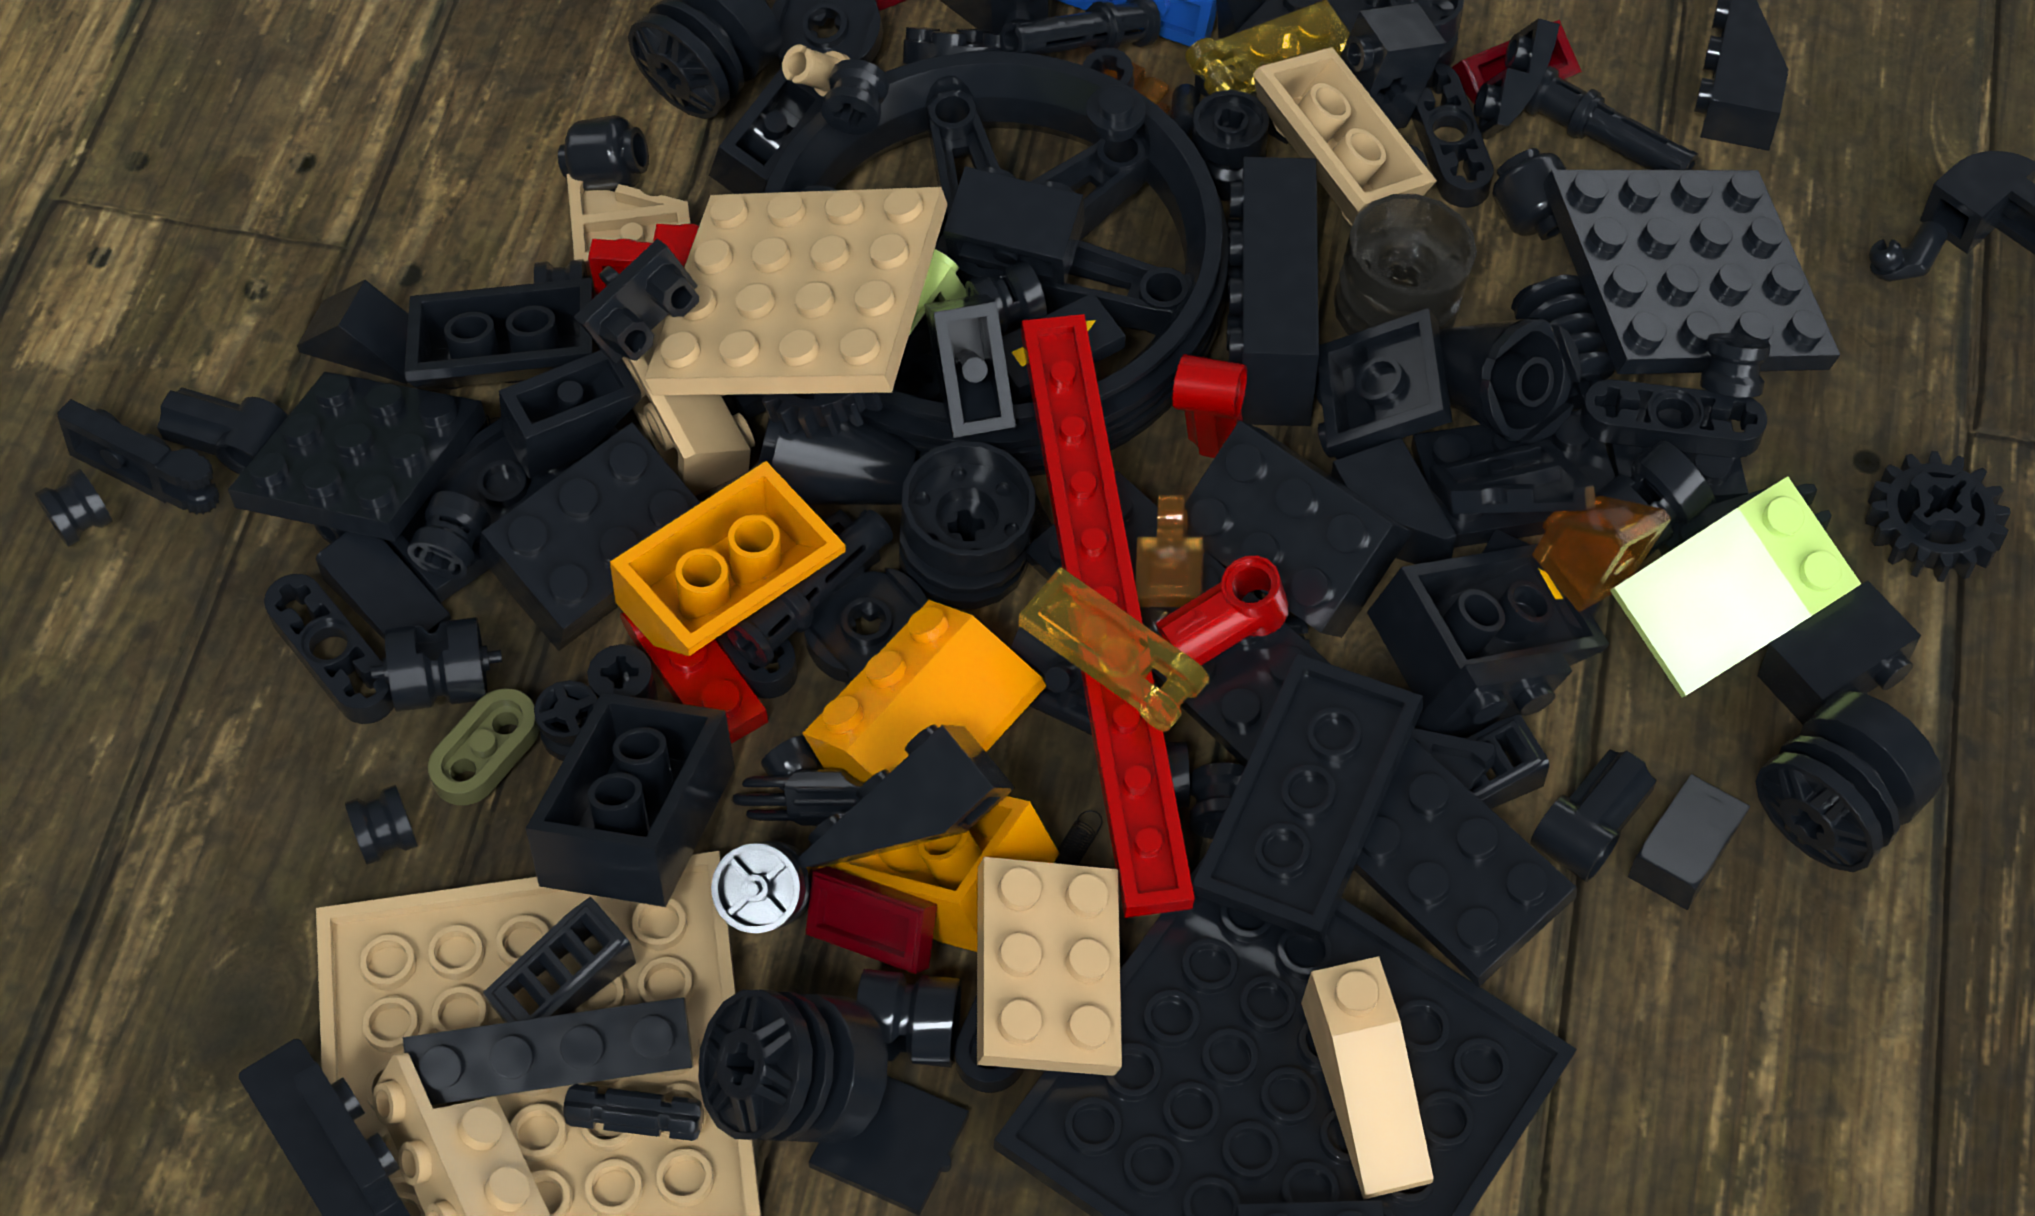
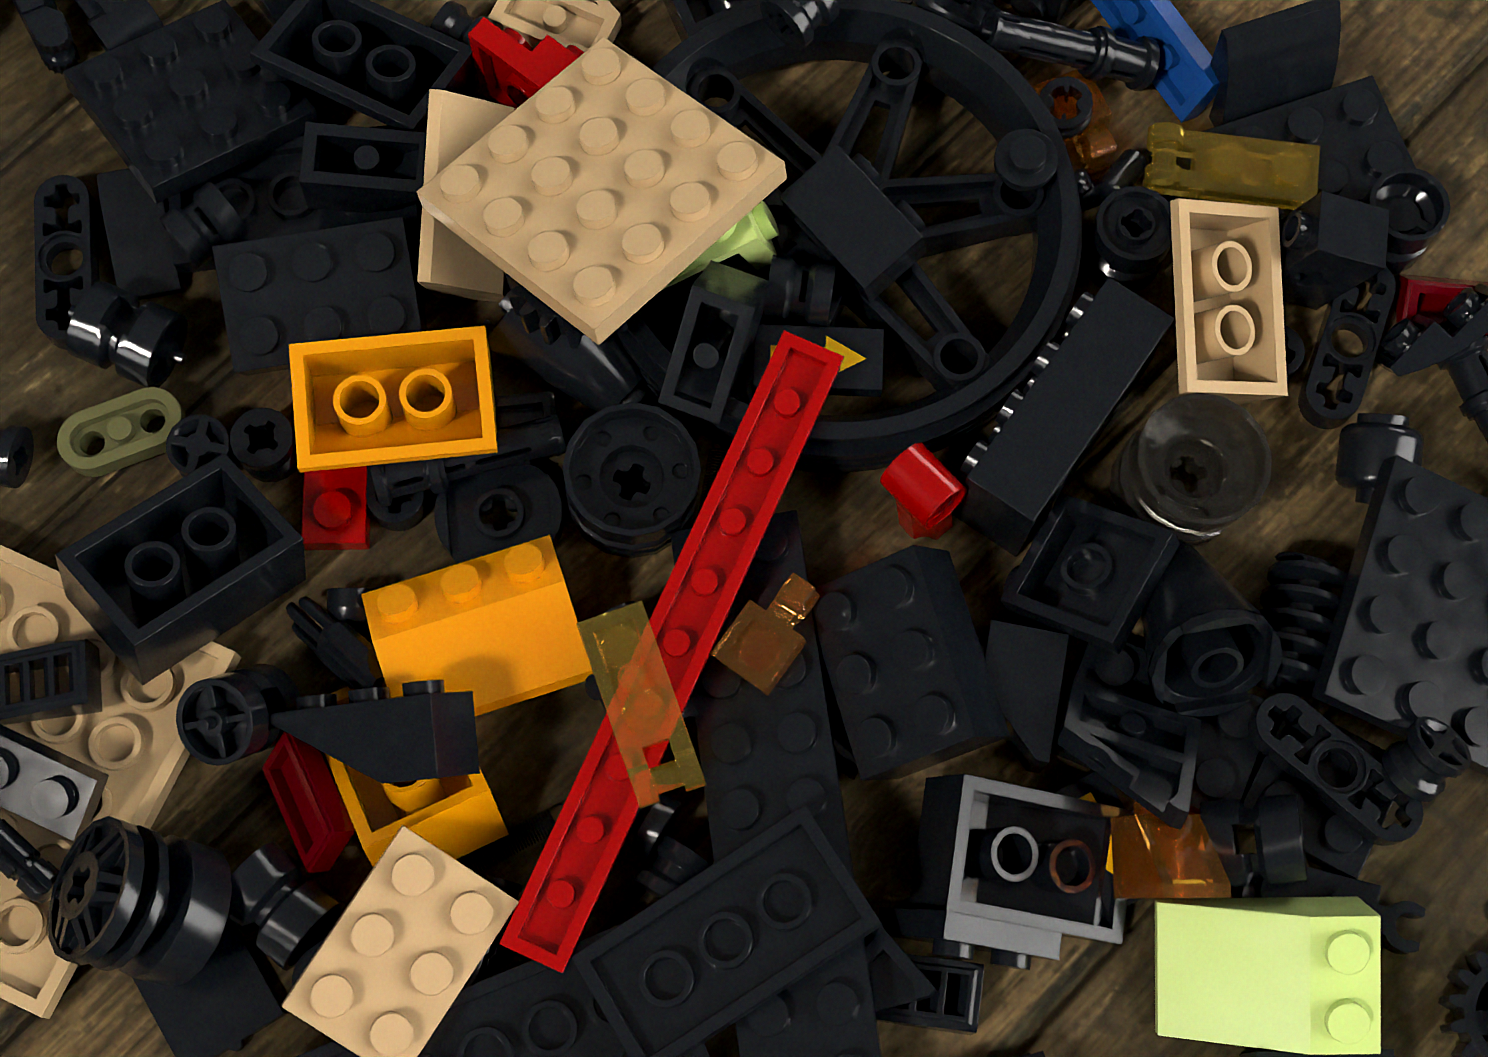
camera: 30 degrees right, 15 degrees up
black hips [574,238,699,364] -> none
red piece [1156,556,1288,674] -> none

